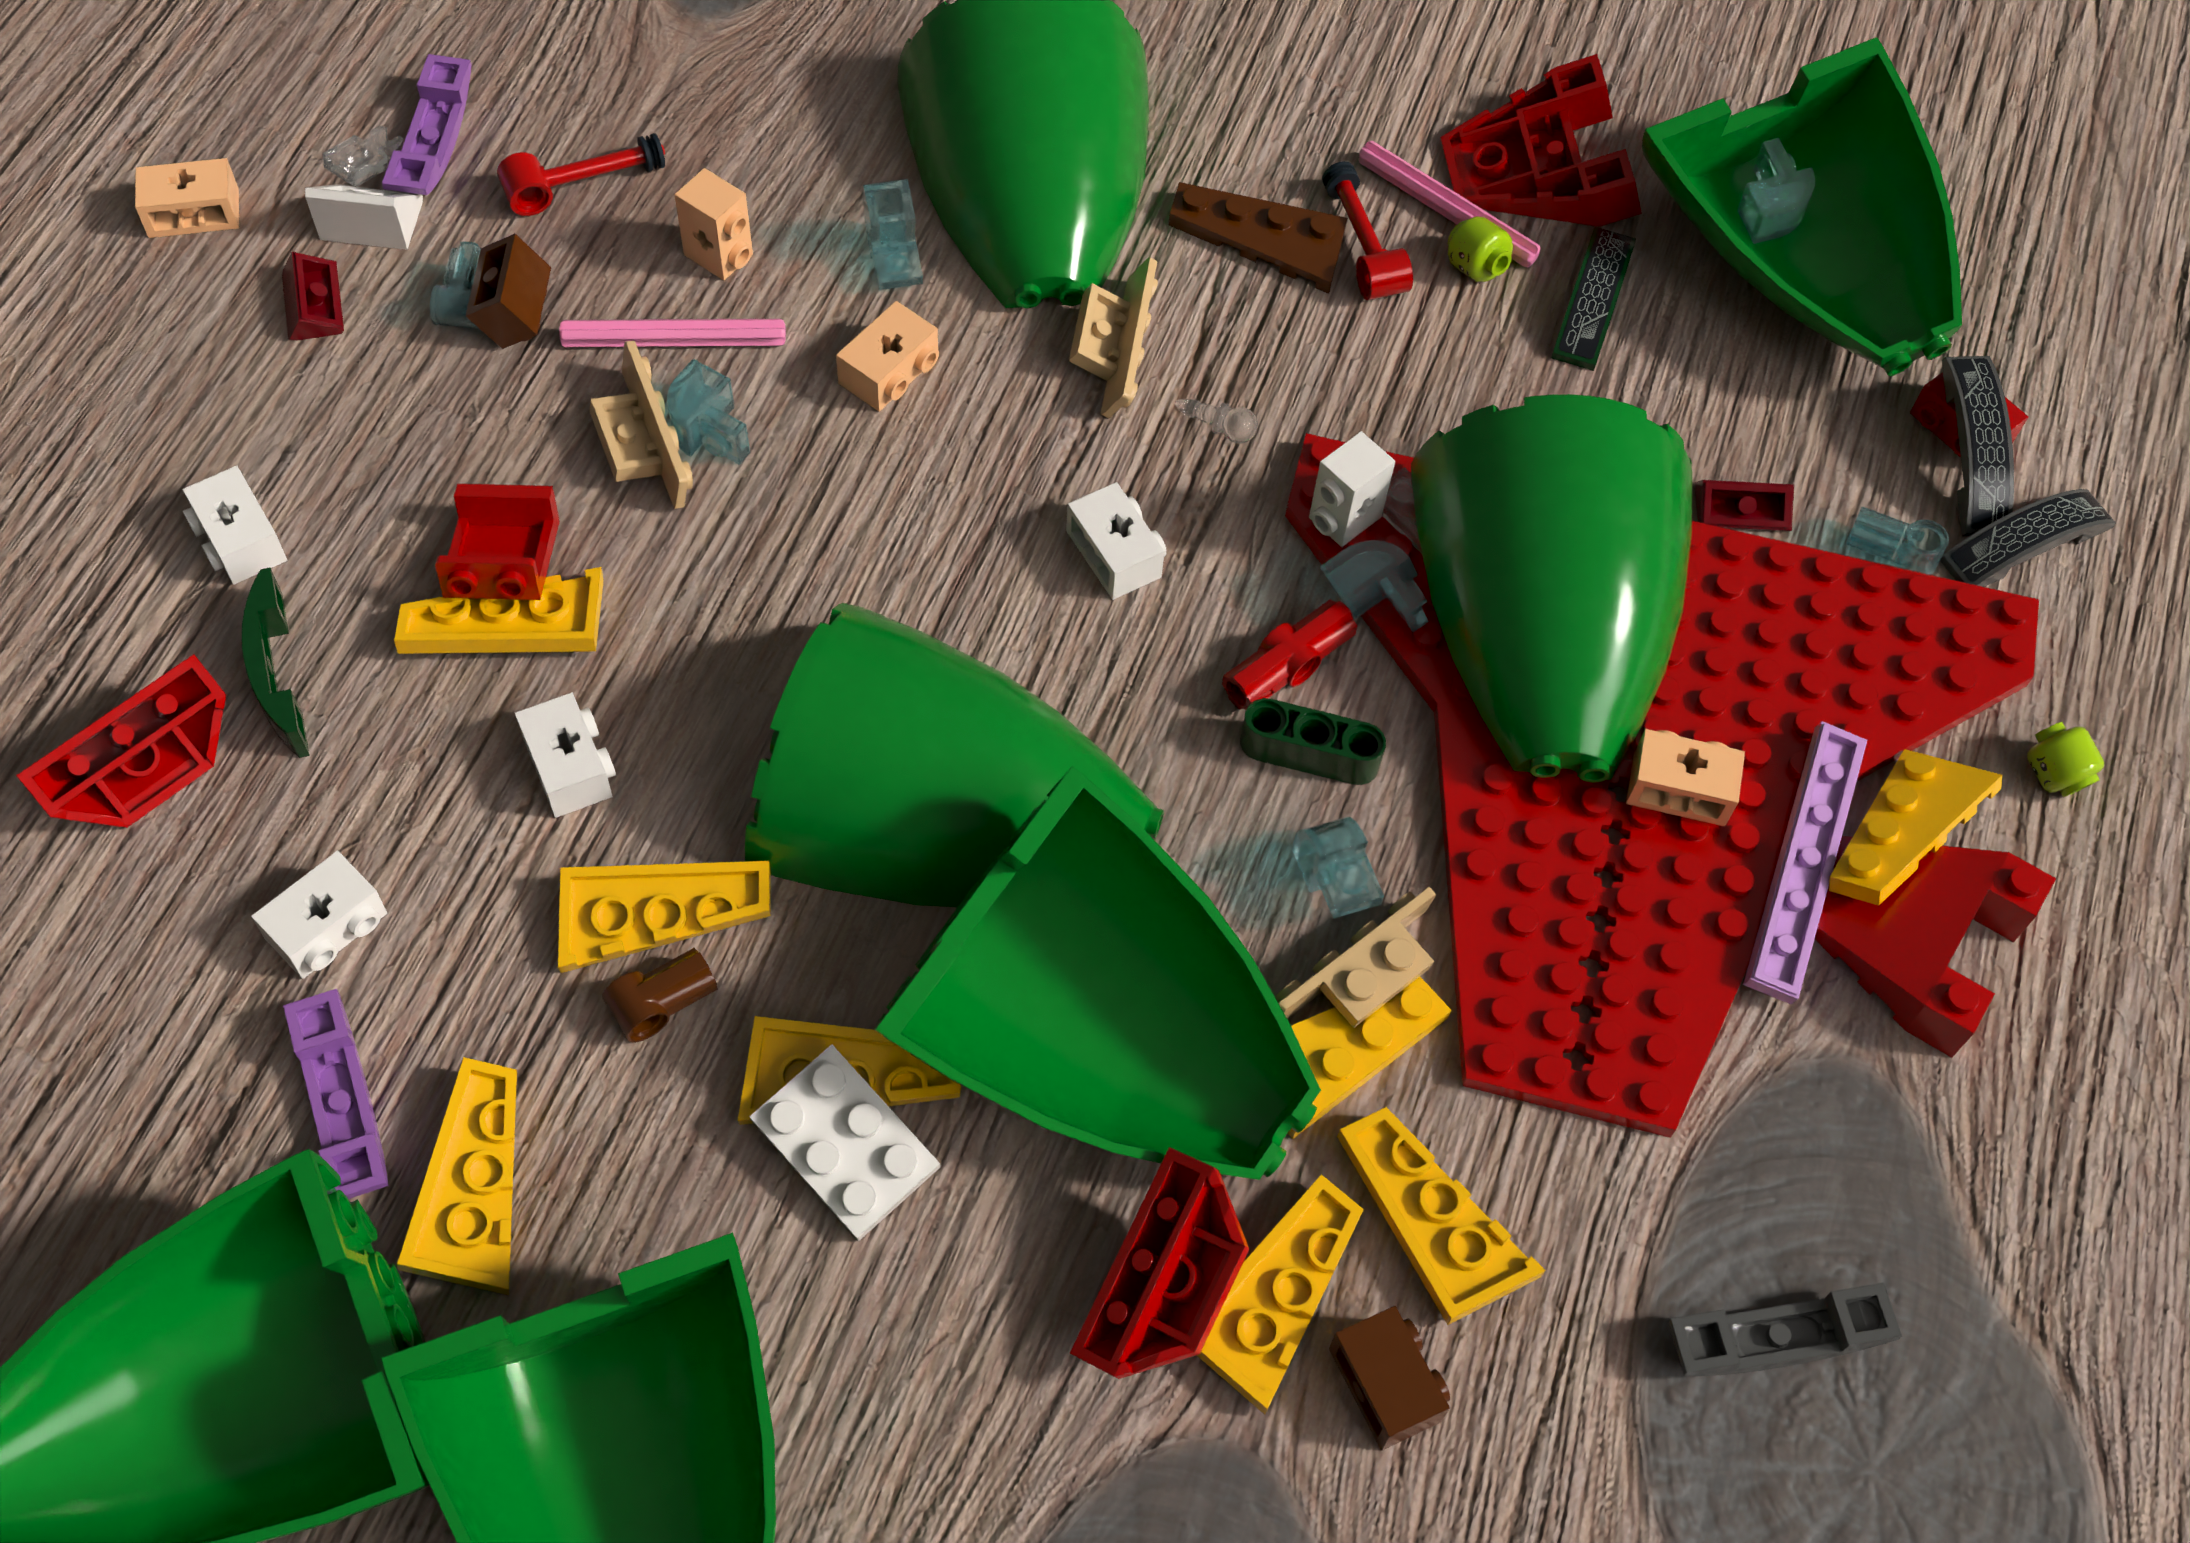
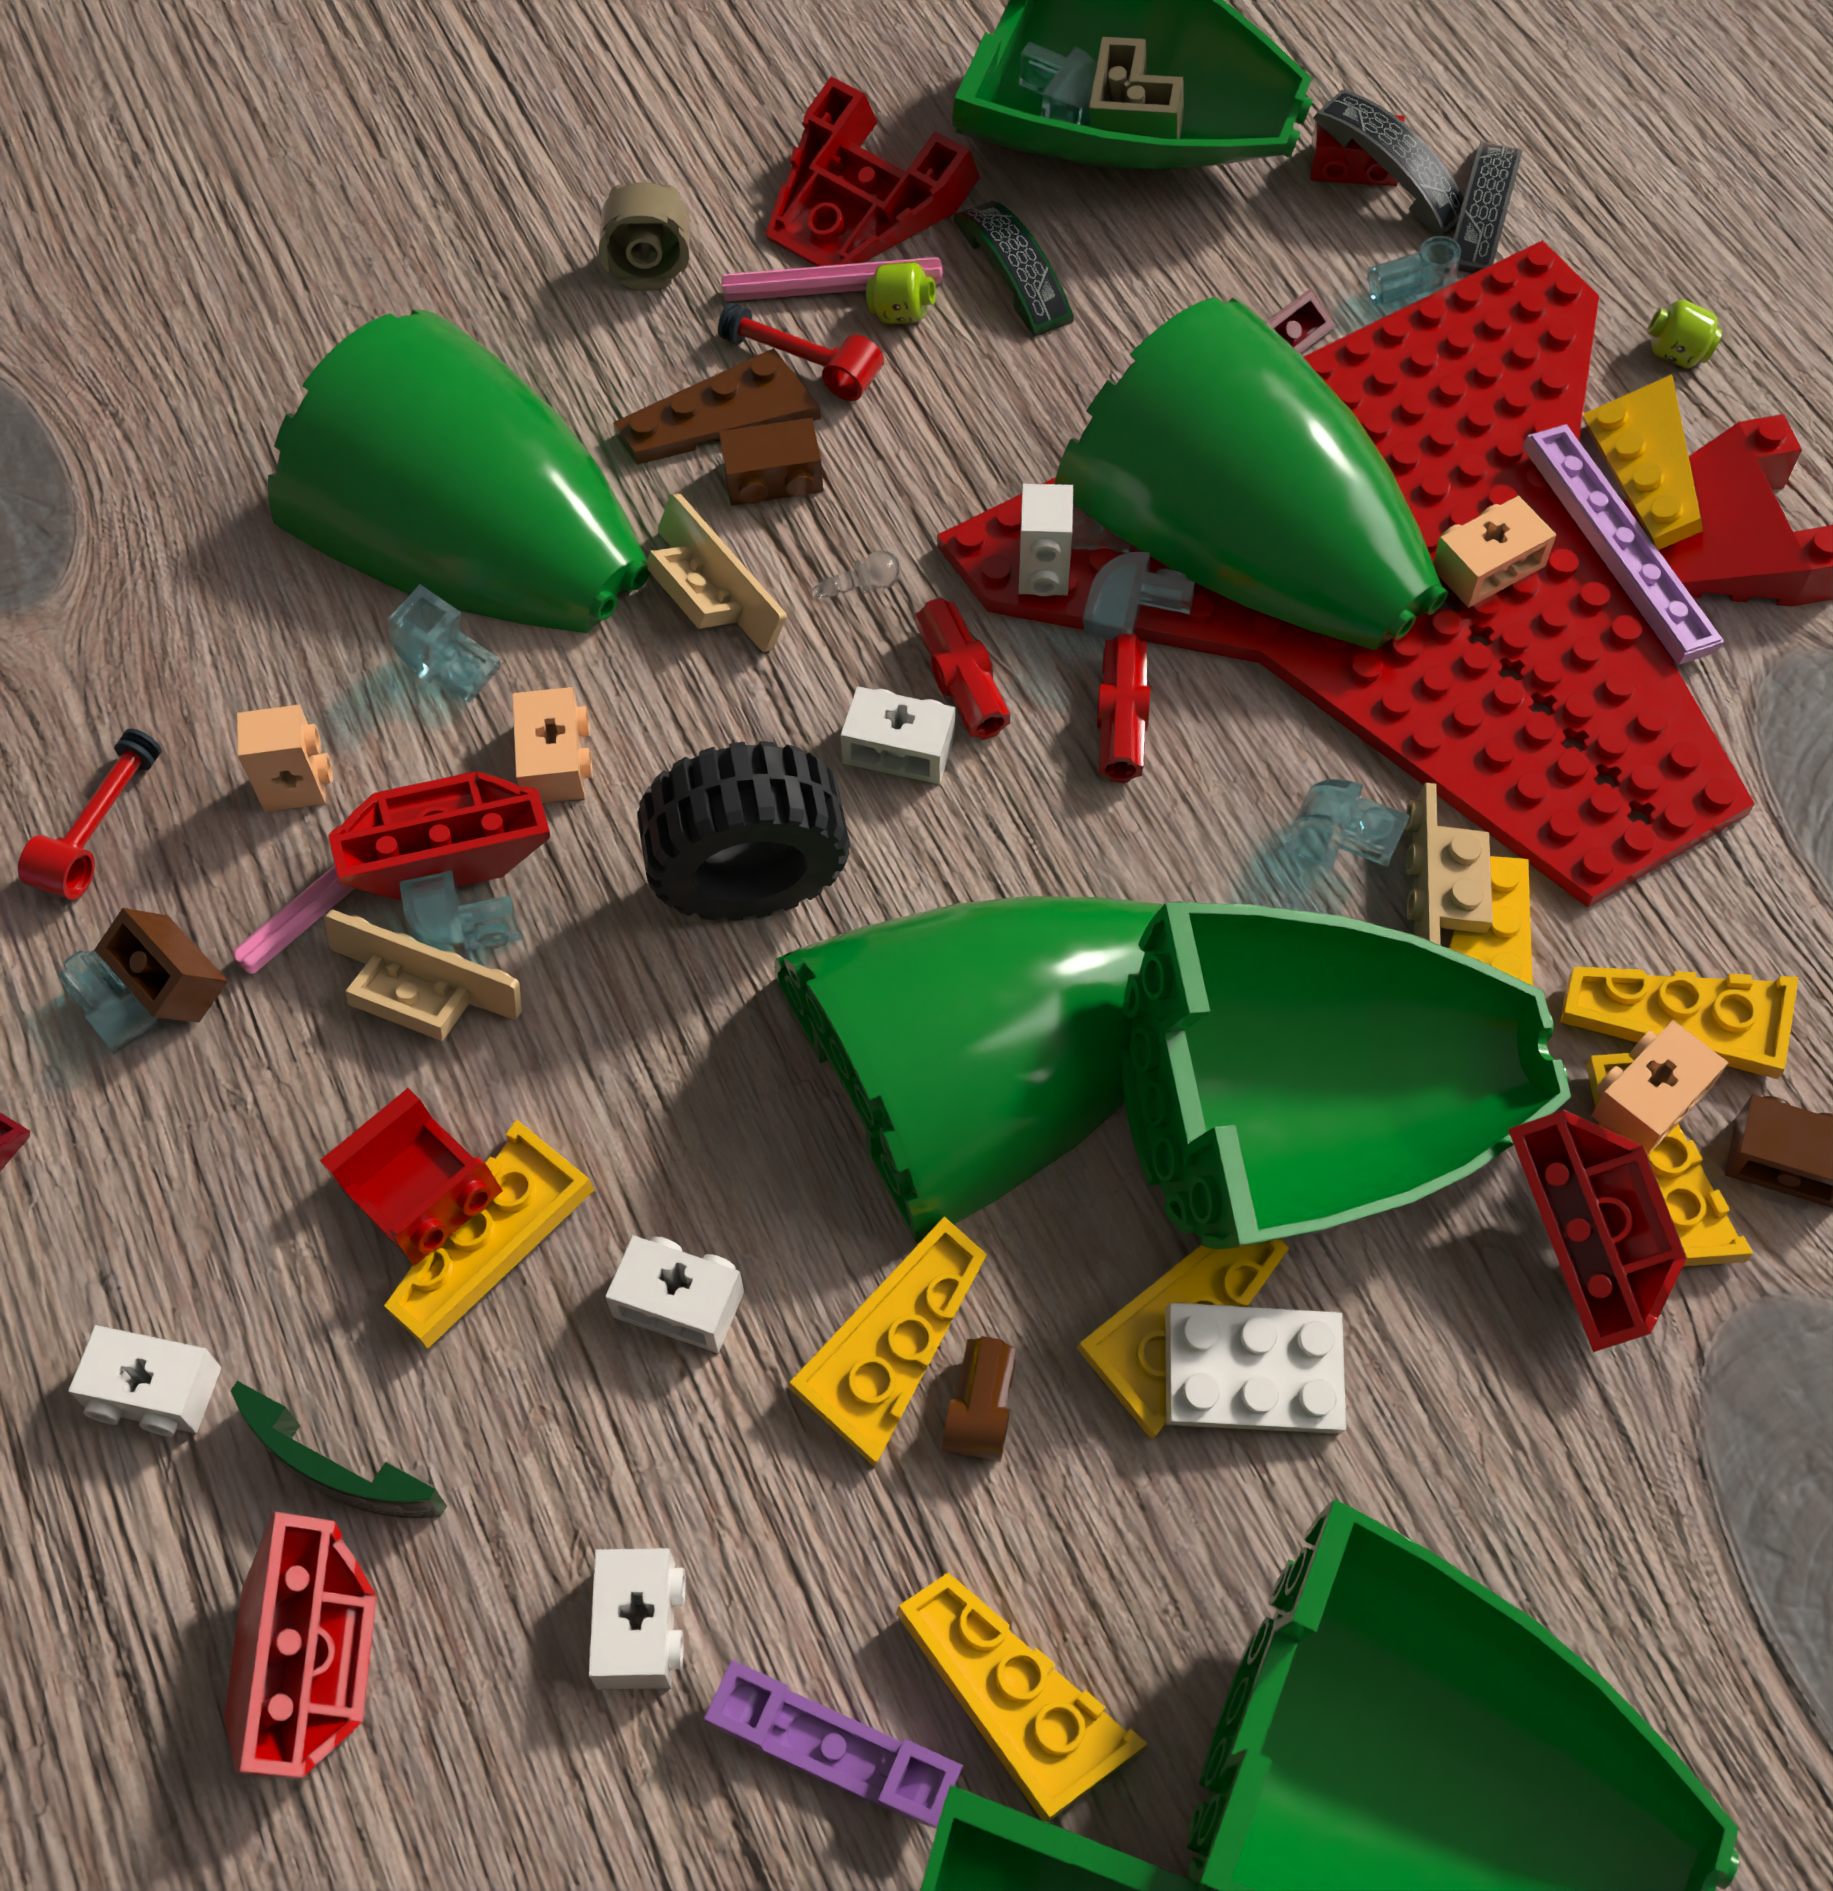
camera: 40 degrees left, 0 degrees up
dark green beam [1240,698,1386,785] -> none
none -> red wedge [328,771,551,900]
none -> dark tan brick [599,182,690,291]
none -> black tyre [637,741,850,921]
none -> reddish brown brick [719,418,824,506]
none -> red piece [915,597,1010,740]
none -> dark tan brick [1089,37,1184,139]
none -> light nougat brick [1591,1020,1729,1156]

